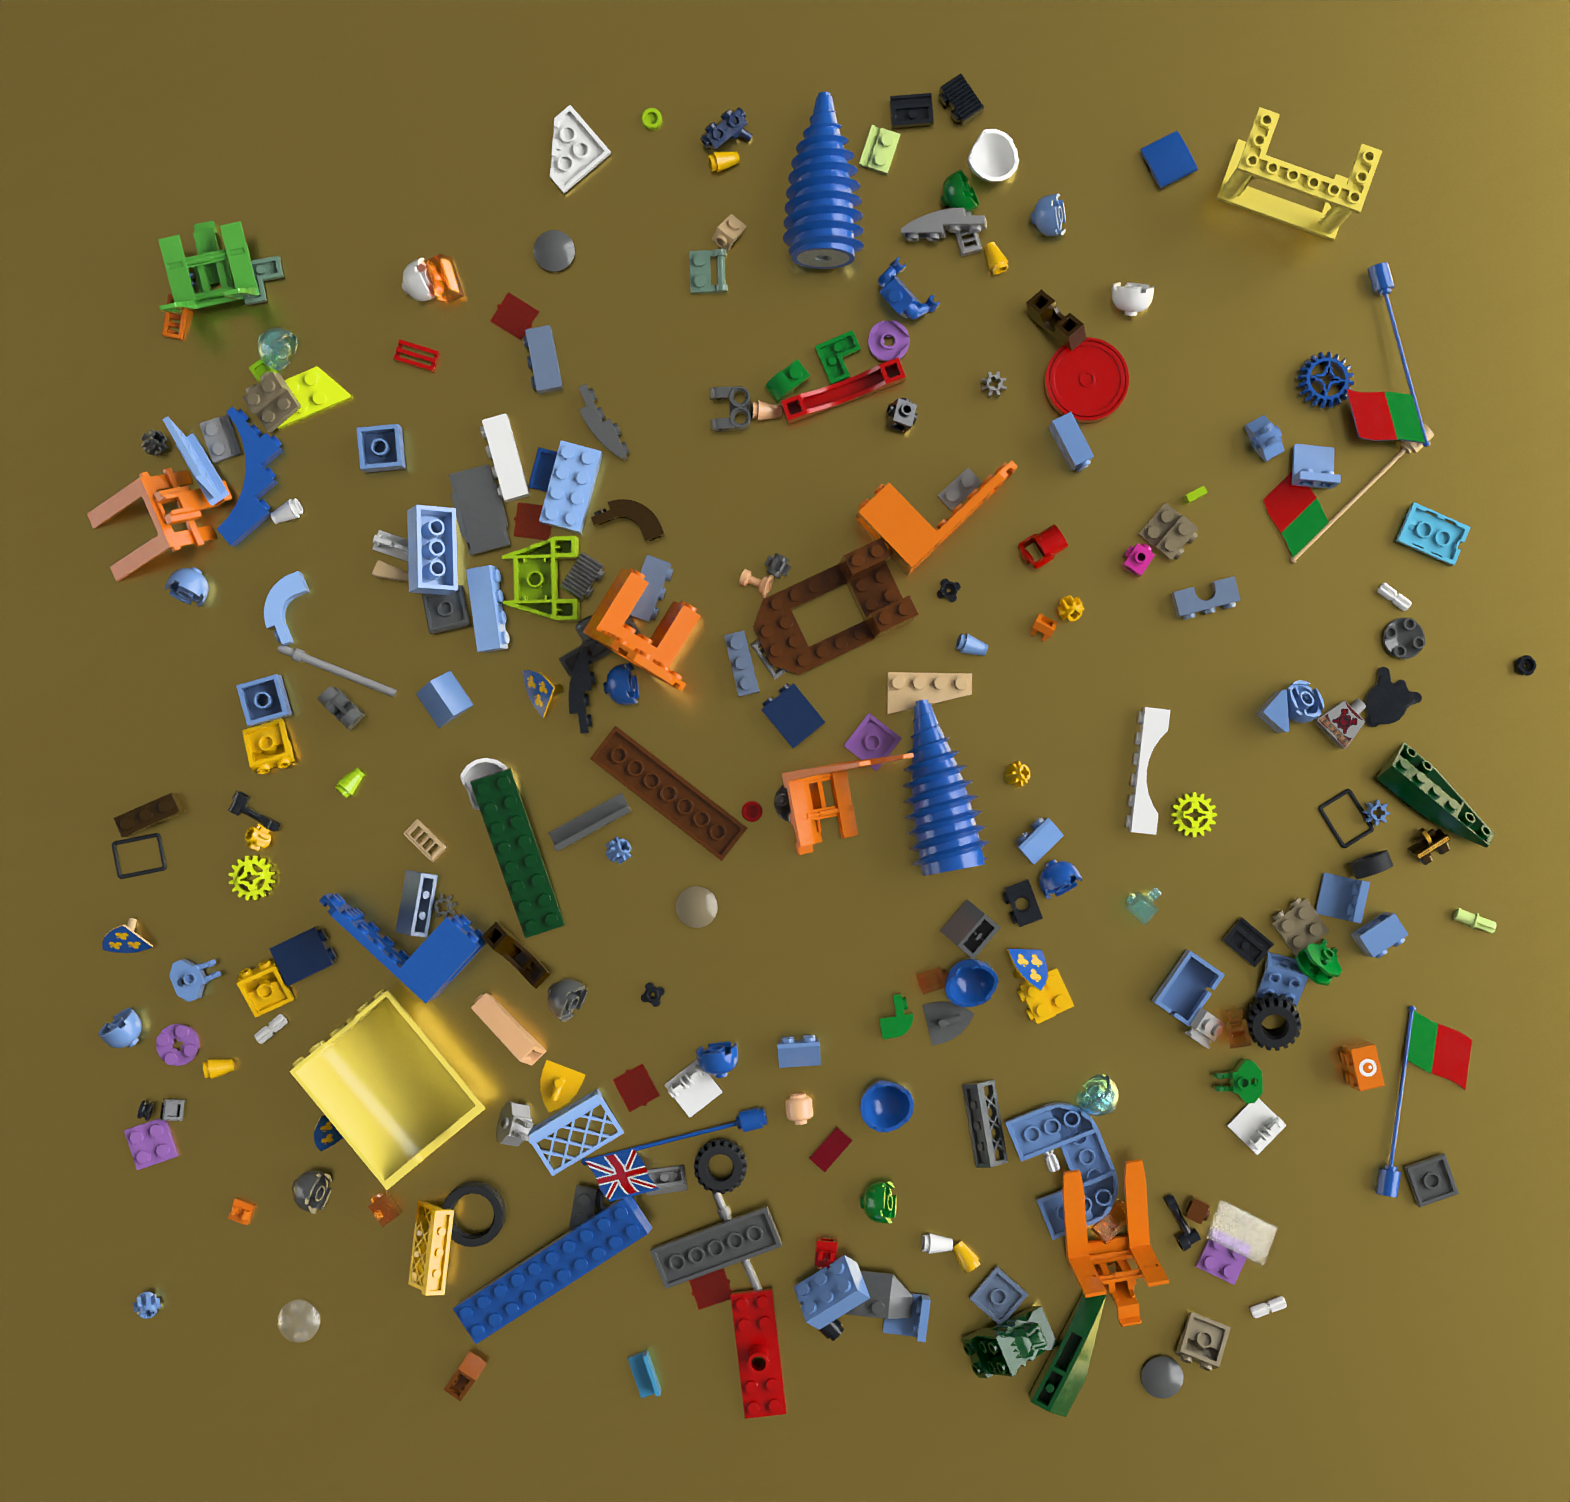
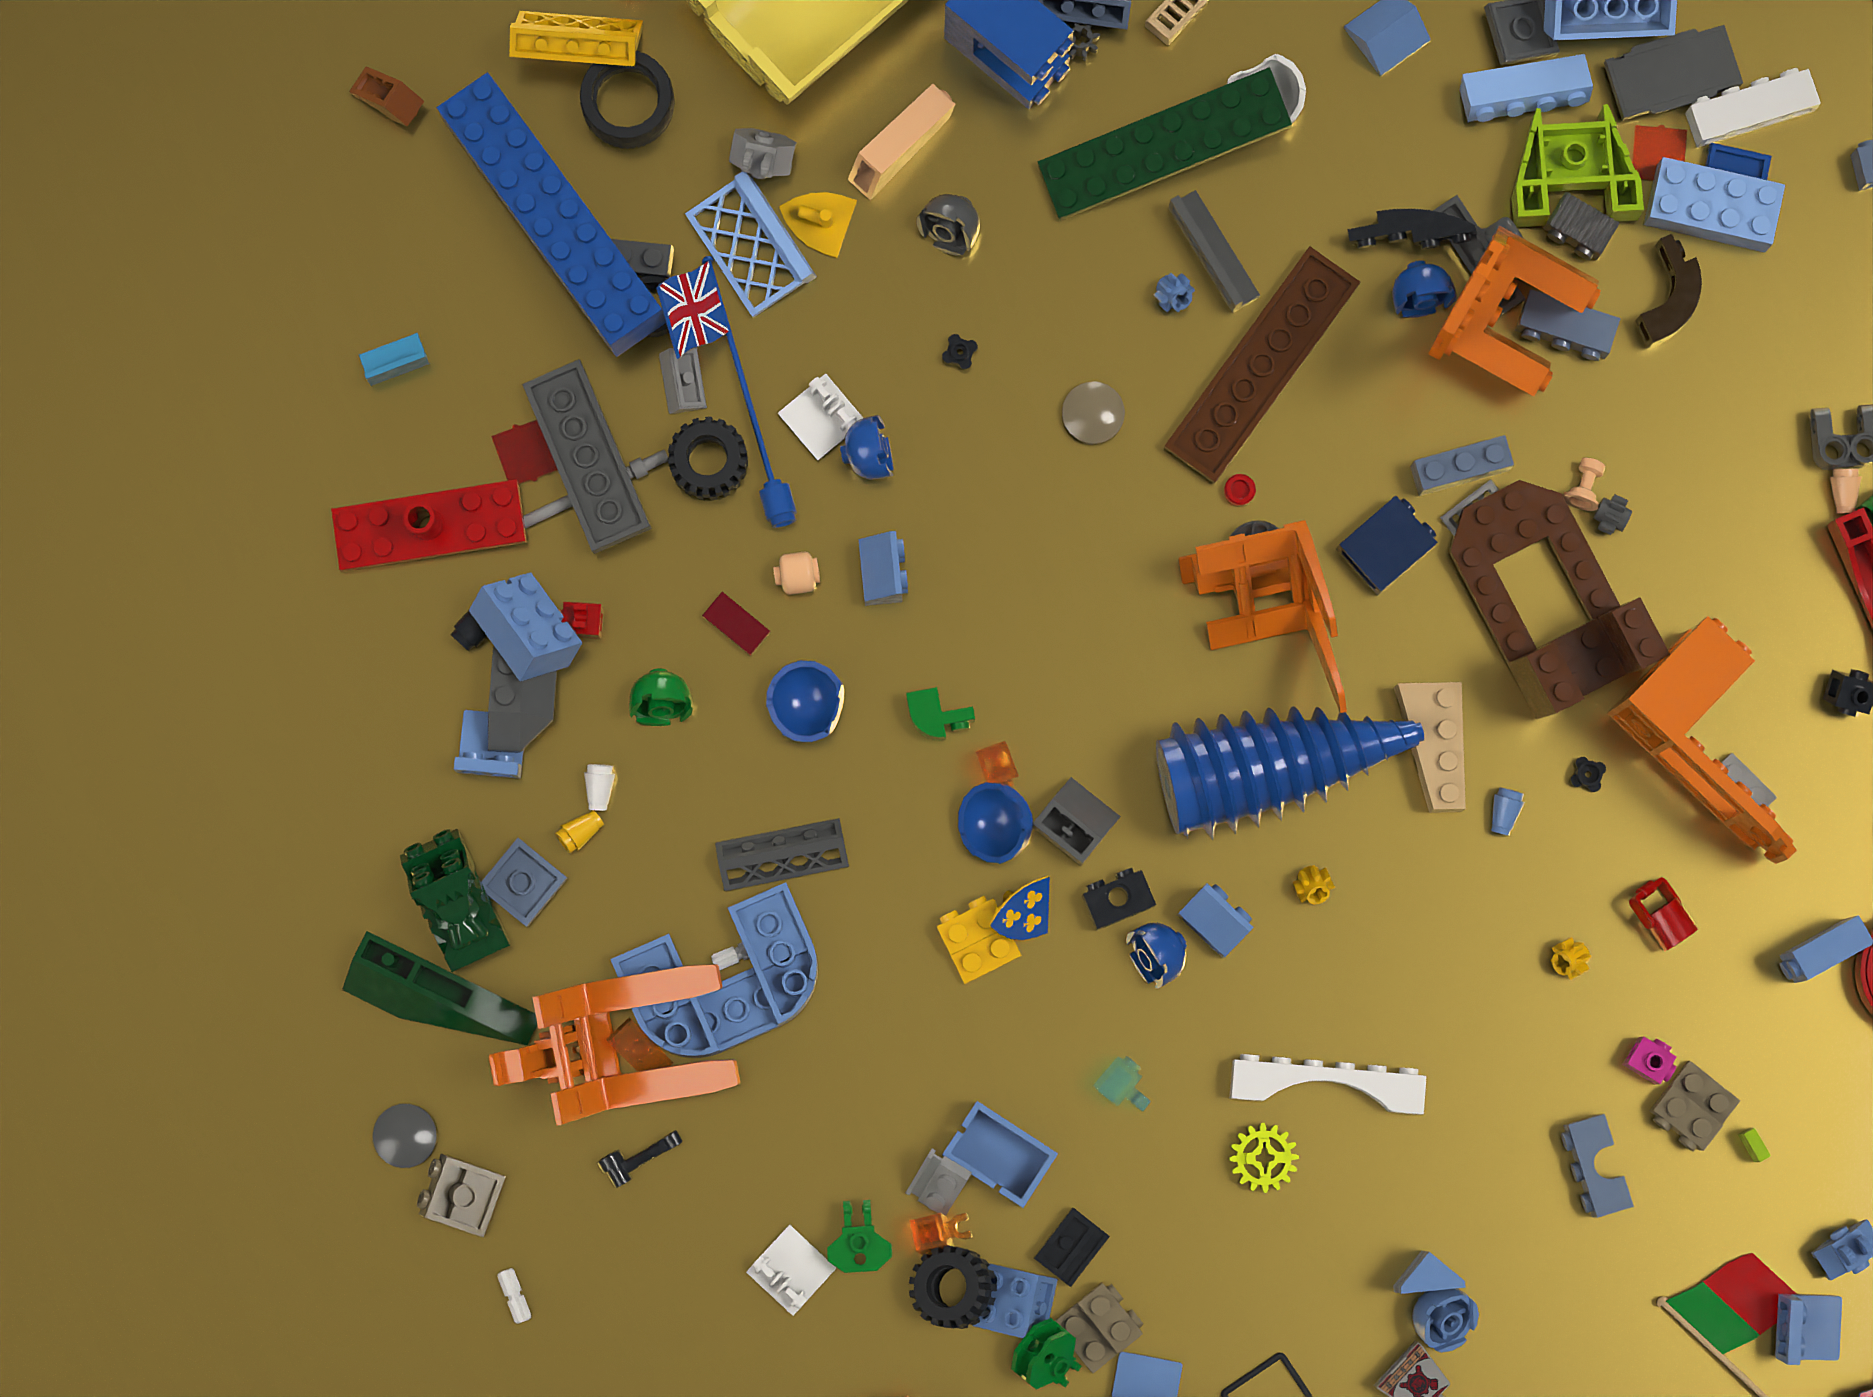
camera: 85 degrees right, 5 degrees down
dark brown arch [481,922,551,989] -> none
blue shield [522,669,563,718] -> none
dark grey slope [579,384,630,461] -> none
clear red piece [613,1063,660,1112] -> none
medium lavender plate [844,713,902,771] -> none
dark grey shield [923,1001,974,1046] -> none
orange tile [1031,613,1058,641] -> none
clear light blue cylinder [1076,1074,1119,1116] -> none
reddish brown plate [1183,1196,1211,1224] -> none
medium lavender plate [1195,1228,1252,1285] -> none
clear piece [1206,1200,1277,1266] -> none

